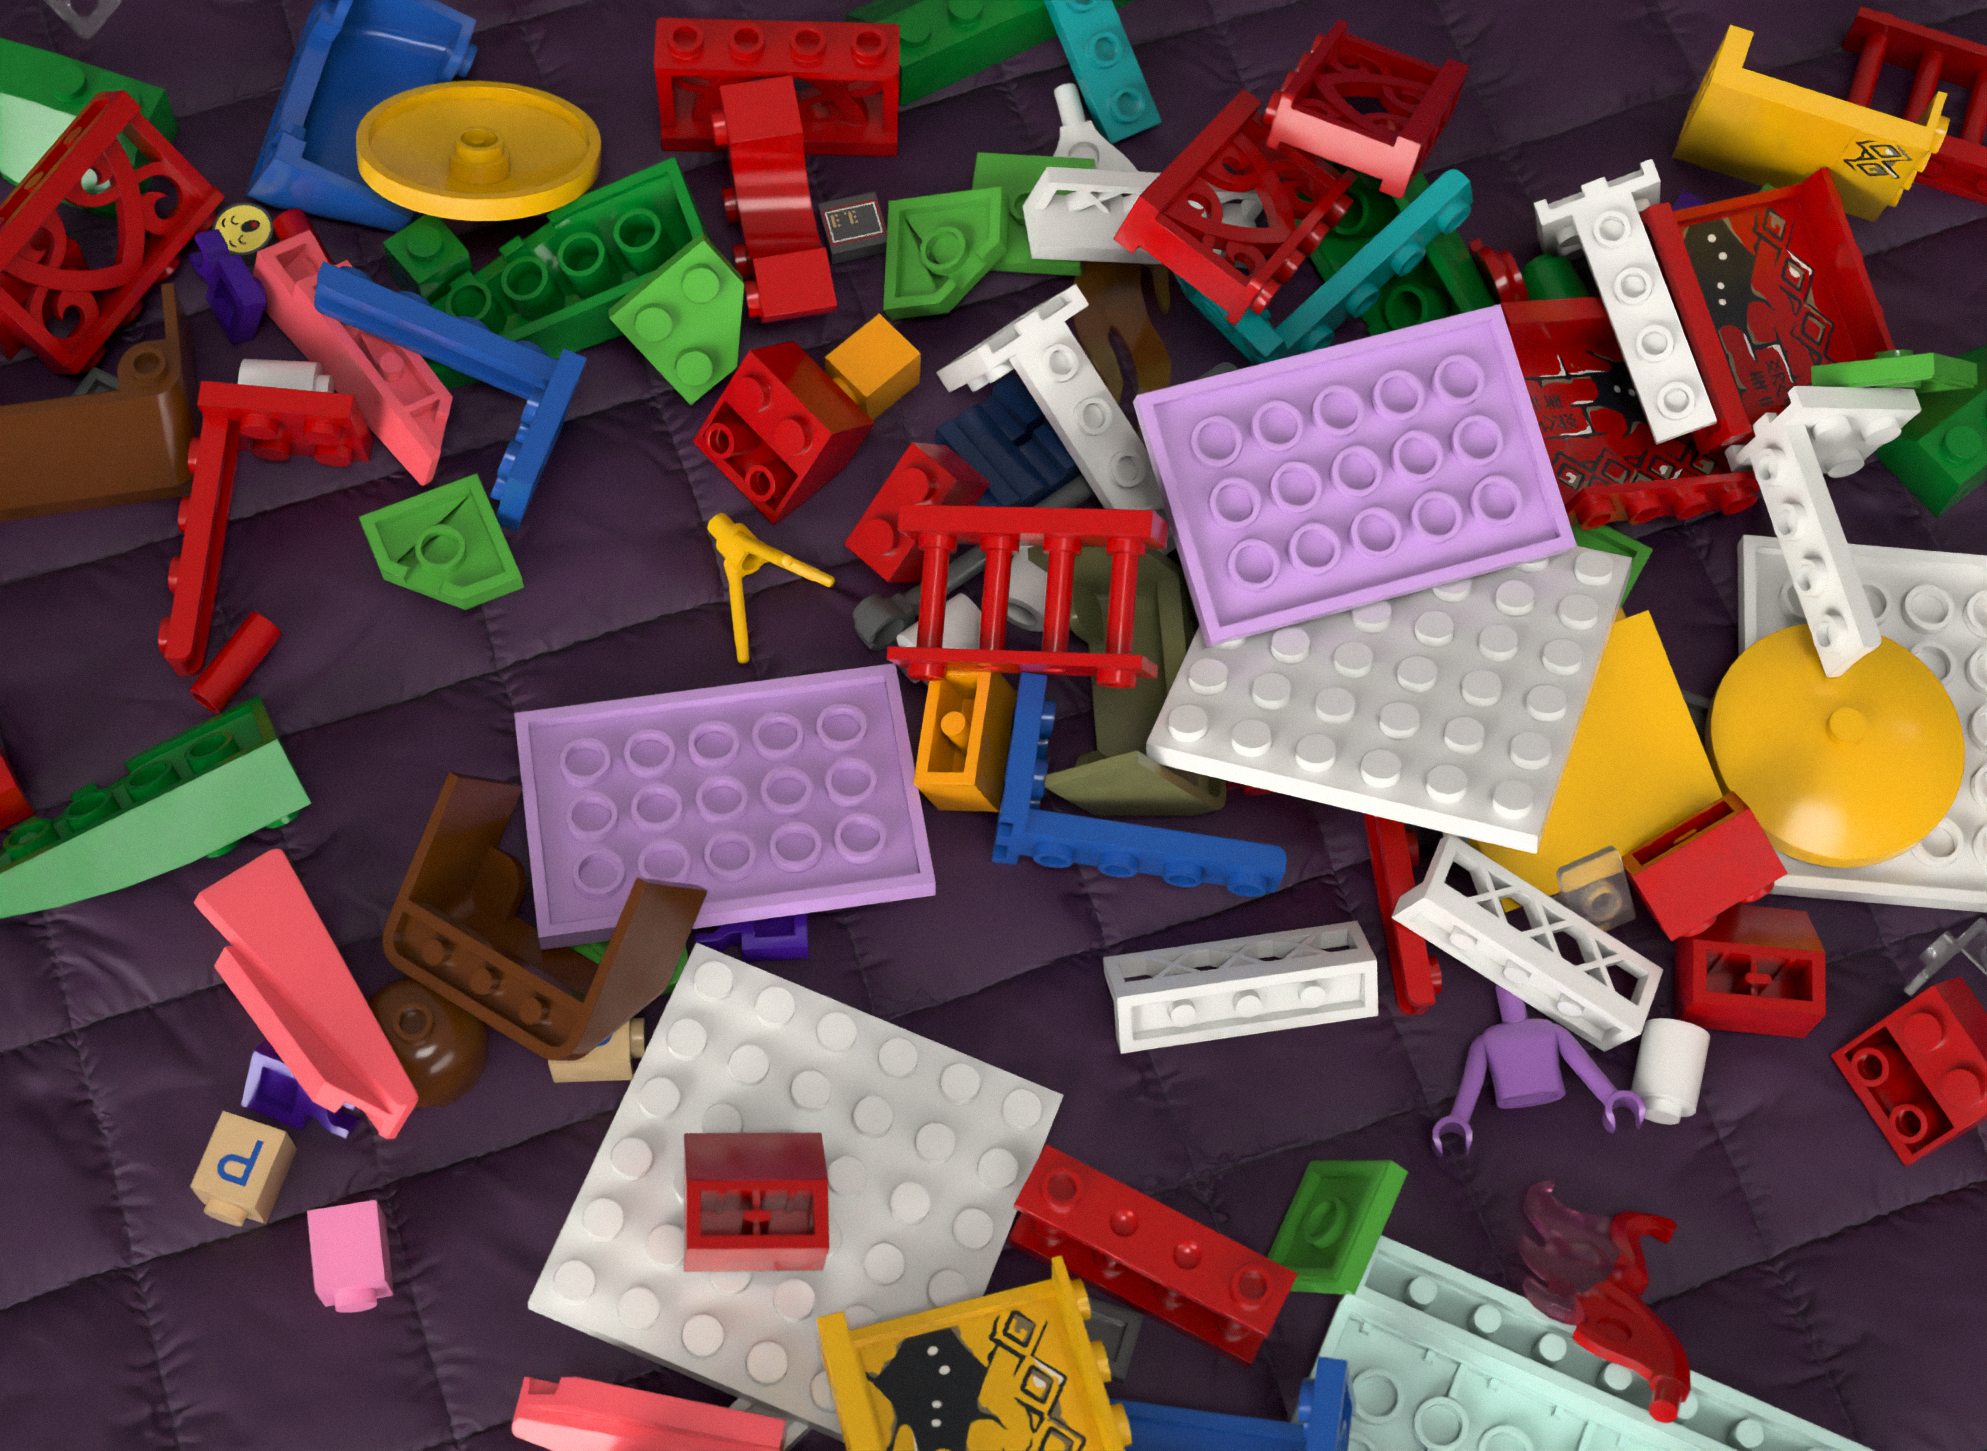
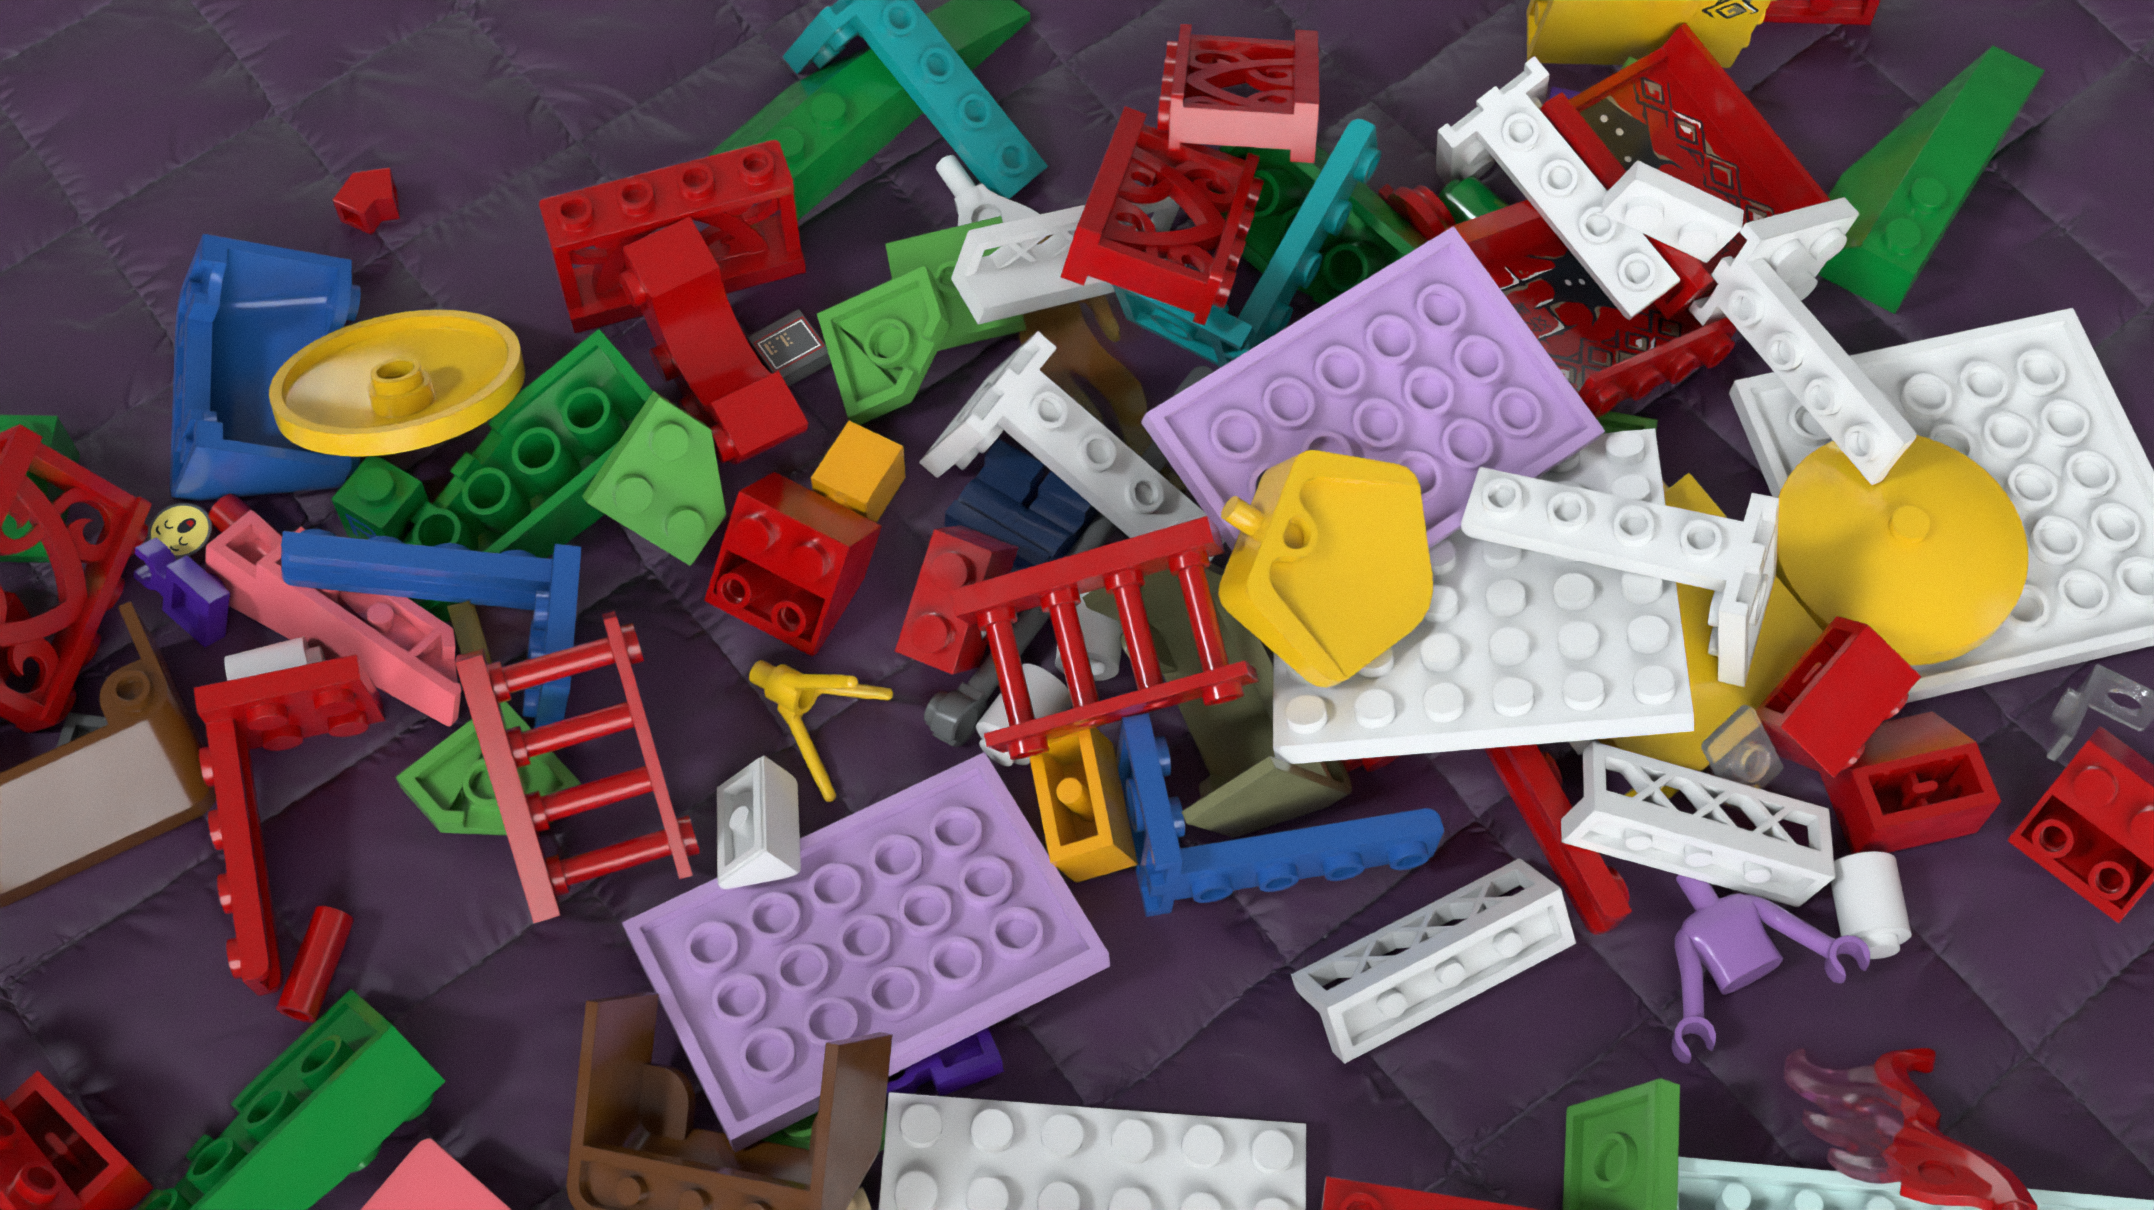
camera: 15 degrees left, 5 degrees down
bright green plate [1811,350,1978,394] -> none
none -> clear yellow tile [447,600,491,664]
none -> fence [455,611,700,923]
none -> white slope [717,755,801,889]
none -> yellow animal [1218,450,1433,688]
none -> white bracket [1461,467,1779,687]
none -> white plate [1601,160,1744,263]

